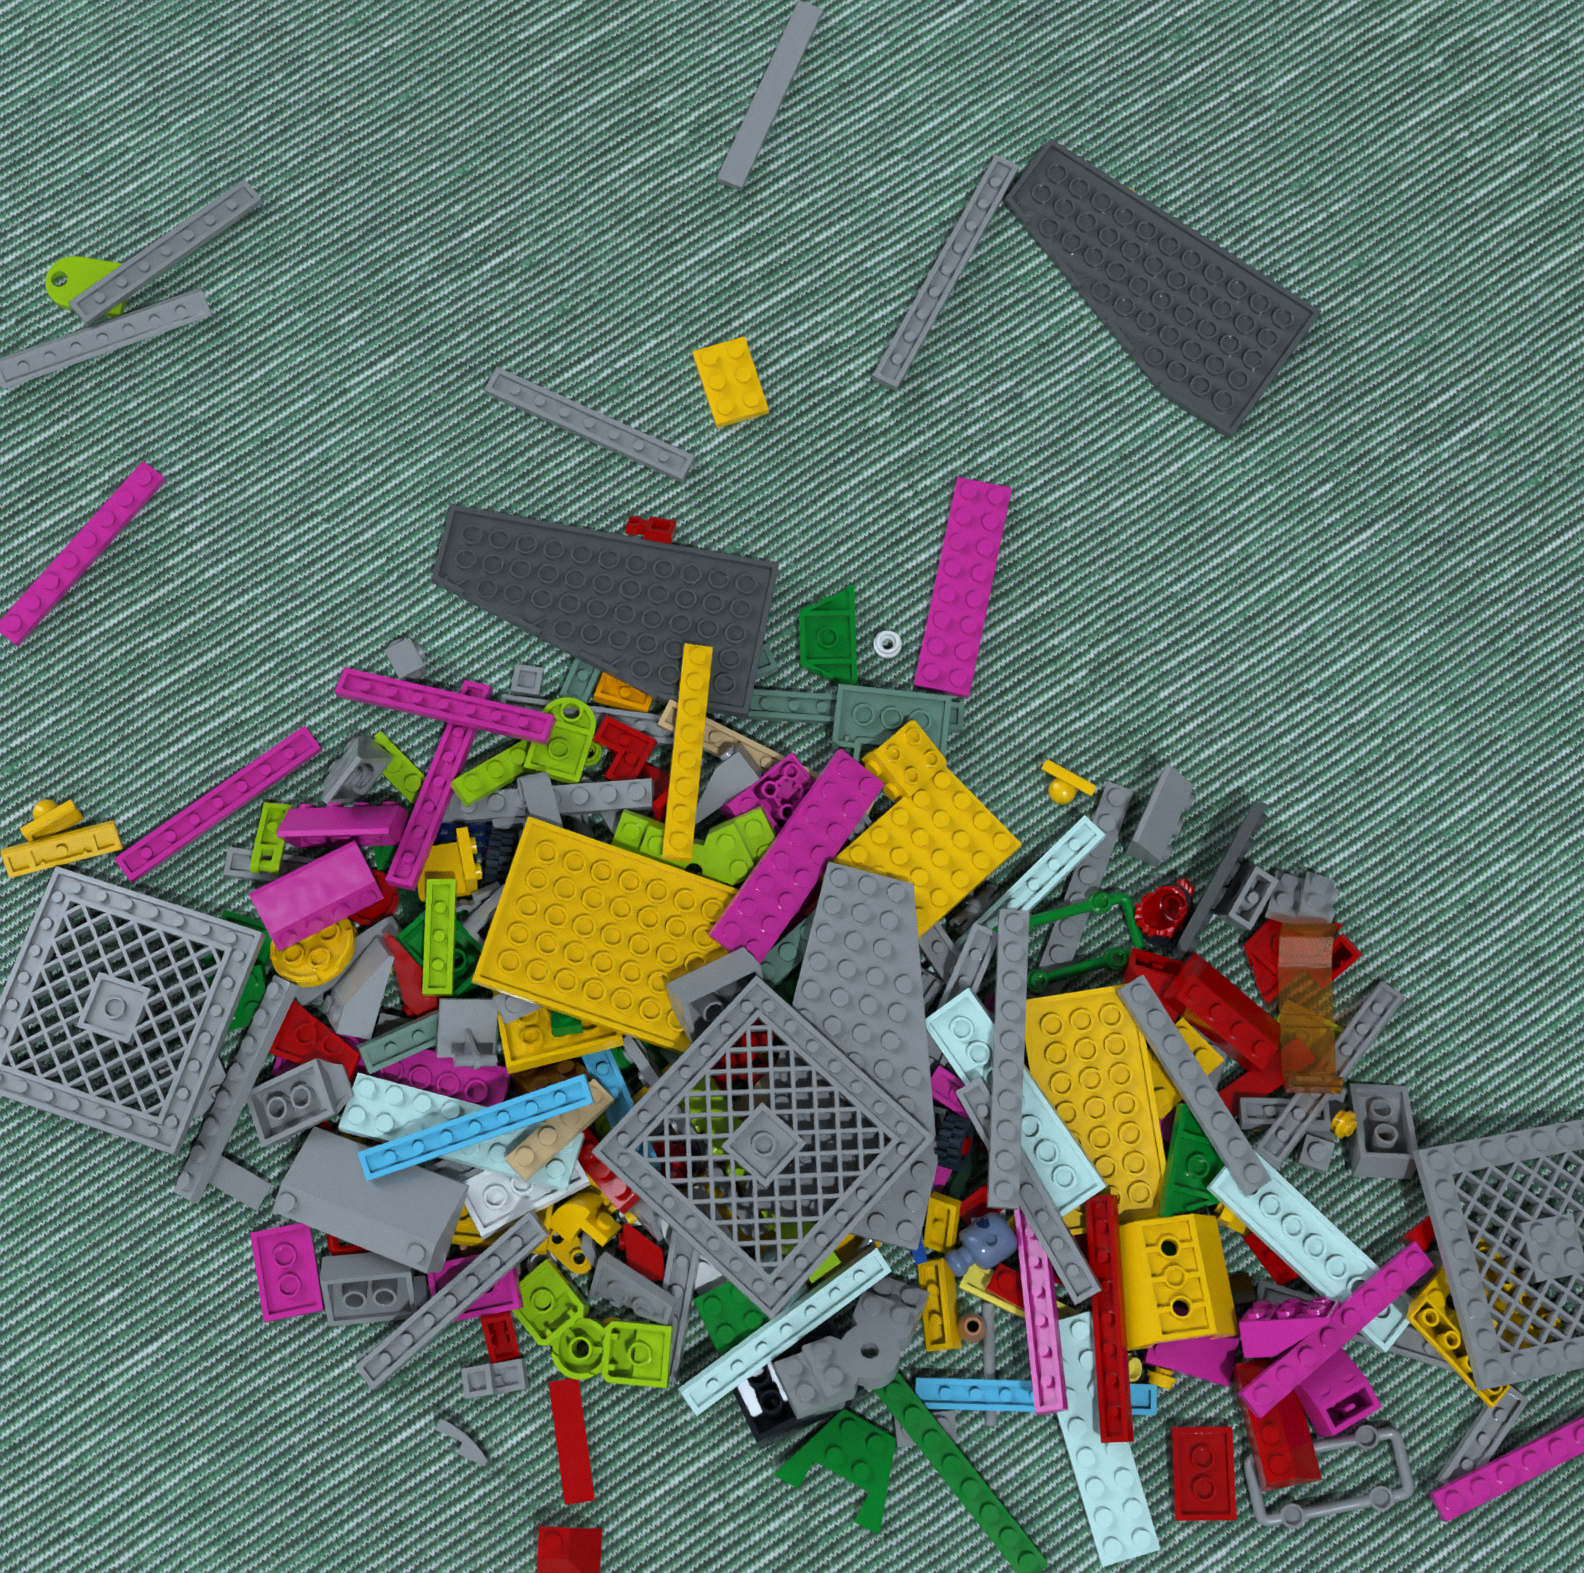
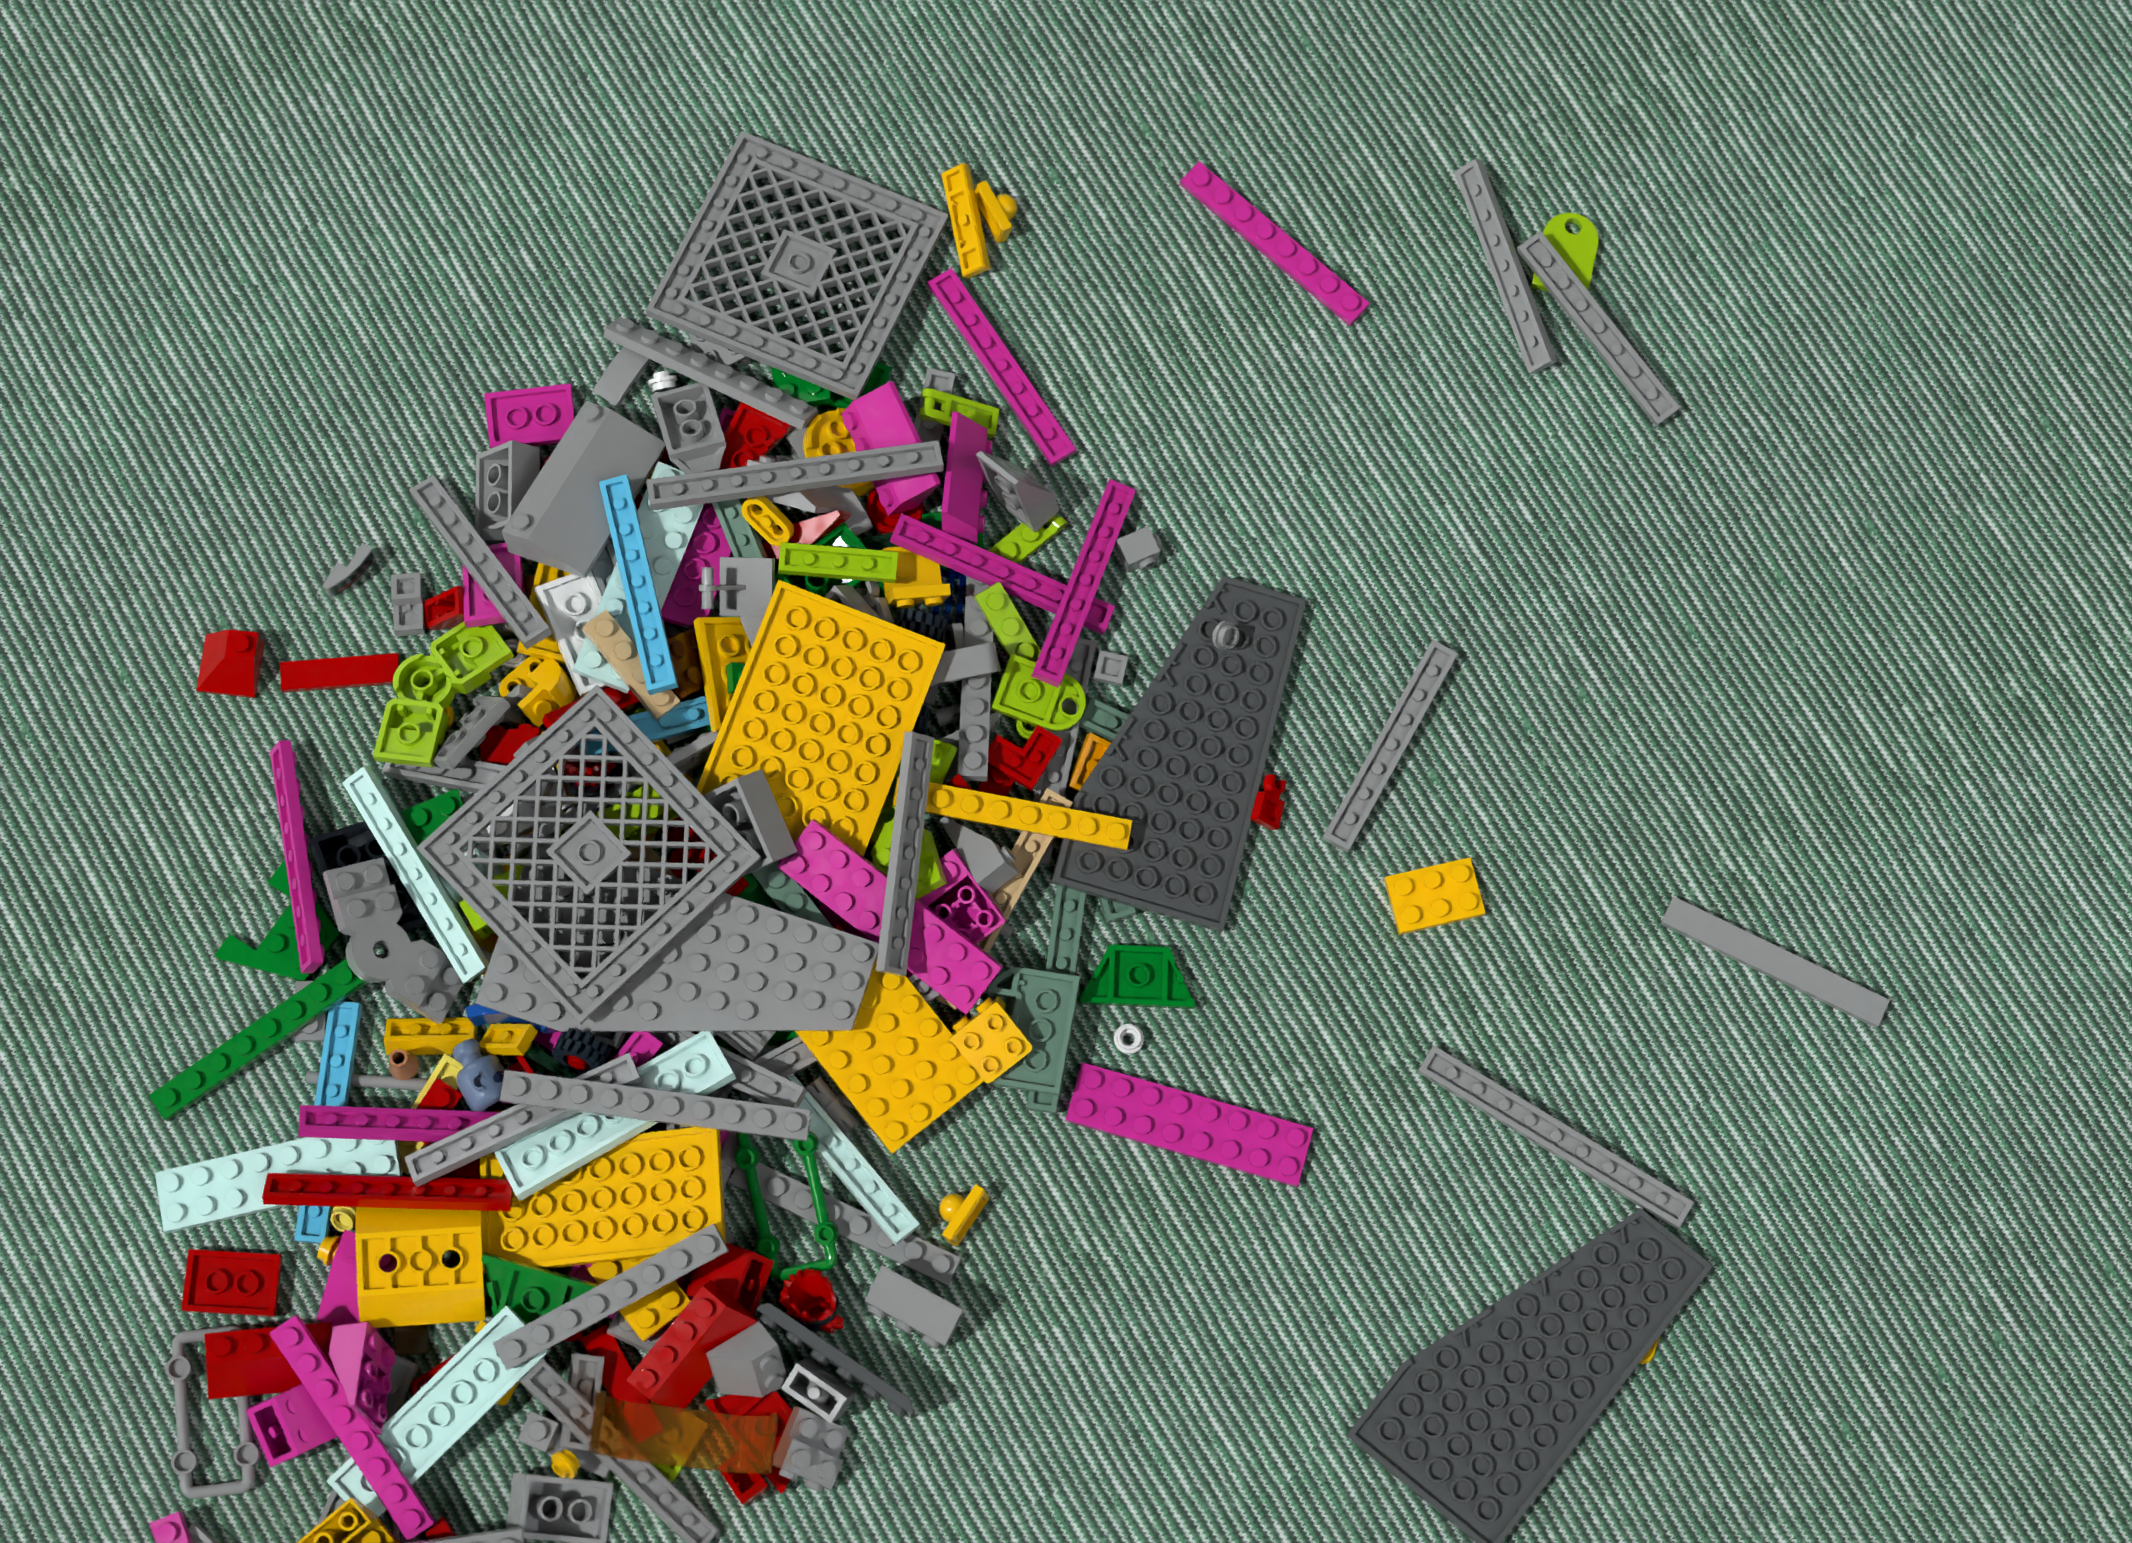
camera: 90 degrees right, 0 degrees up
none -> dark pink plate [270,740,325,974]
none -> light grey plate [646,440,944,511]
none -> white plate [648,371,677,392]
none -> light grey slope [706,1321,787,1397]
none -> yellow plate [741,496,794,546]
none -> light grey plate [876,732,934,976]
none -> light grey plate [1212,620,1239,650]

